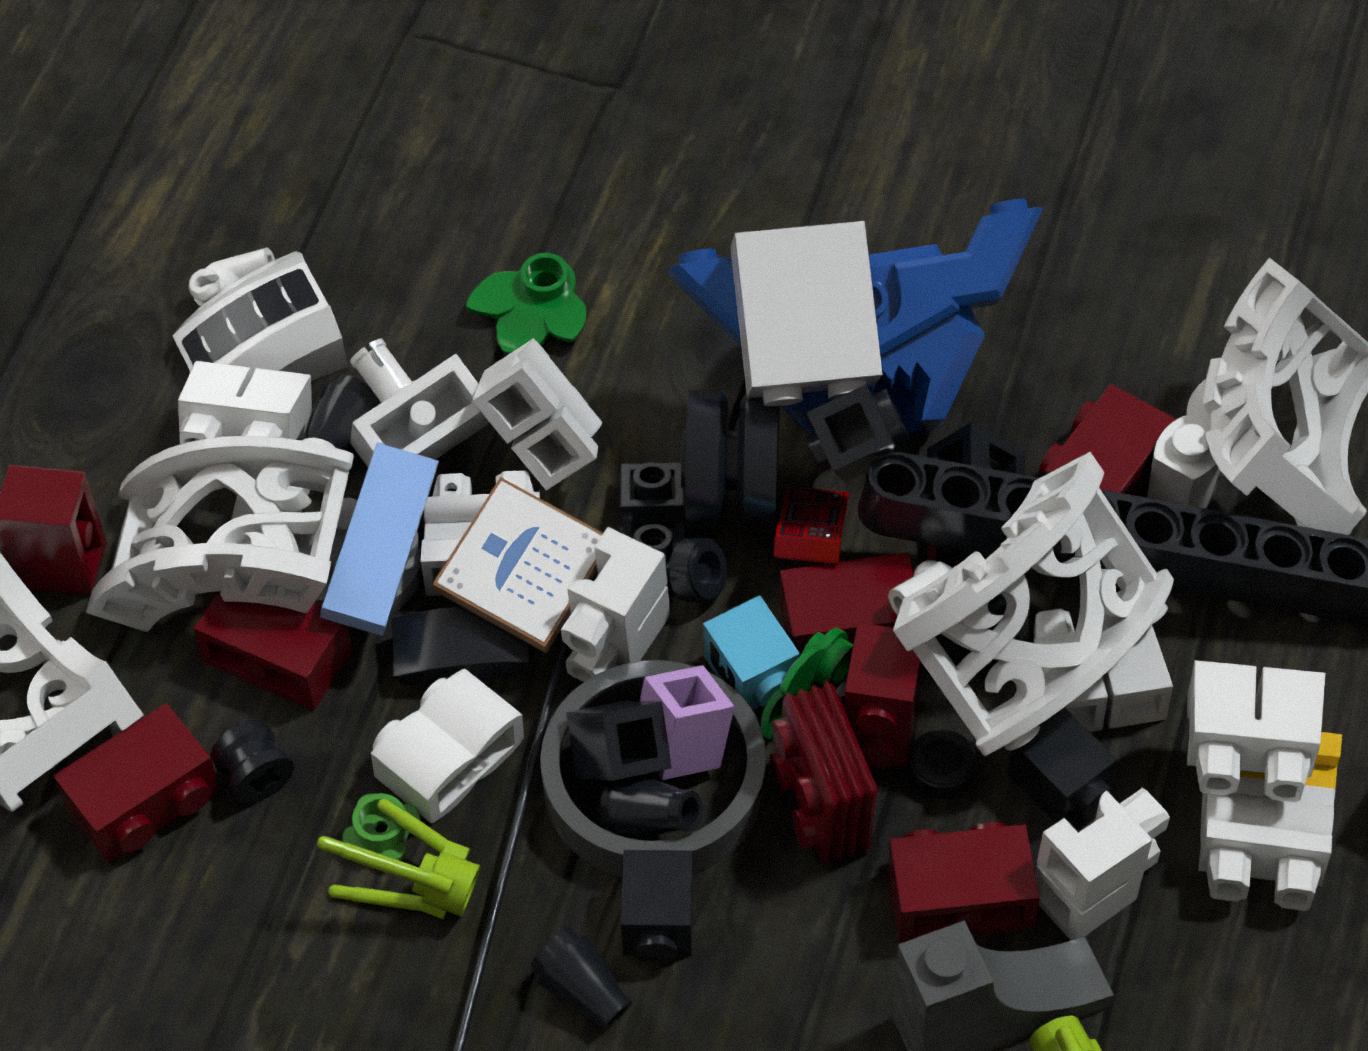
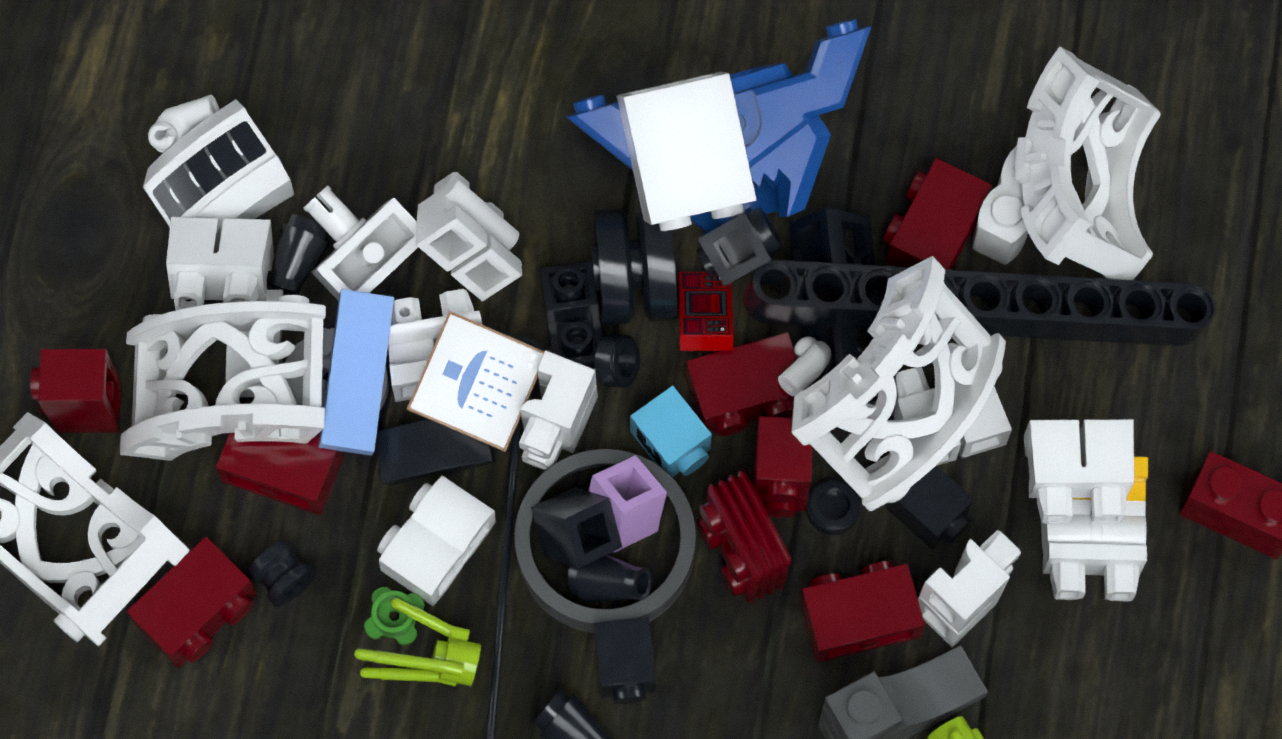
camera: 10 degrees left, 15 degrees up
green plate [466,253,587,356] -> none
green plate [761,627,853,740] -> none

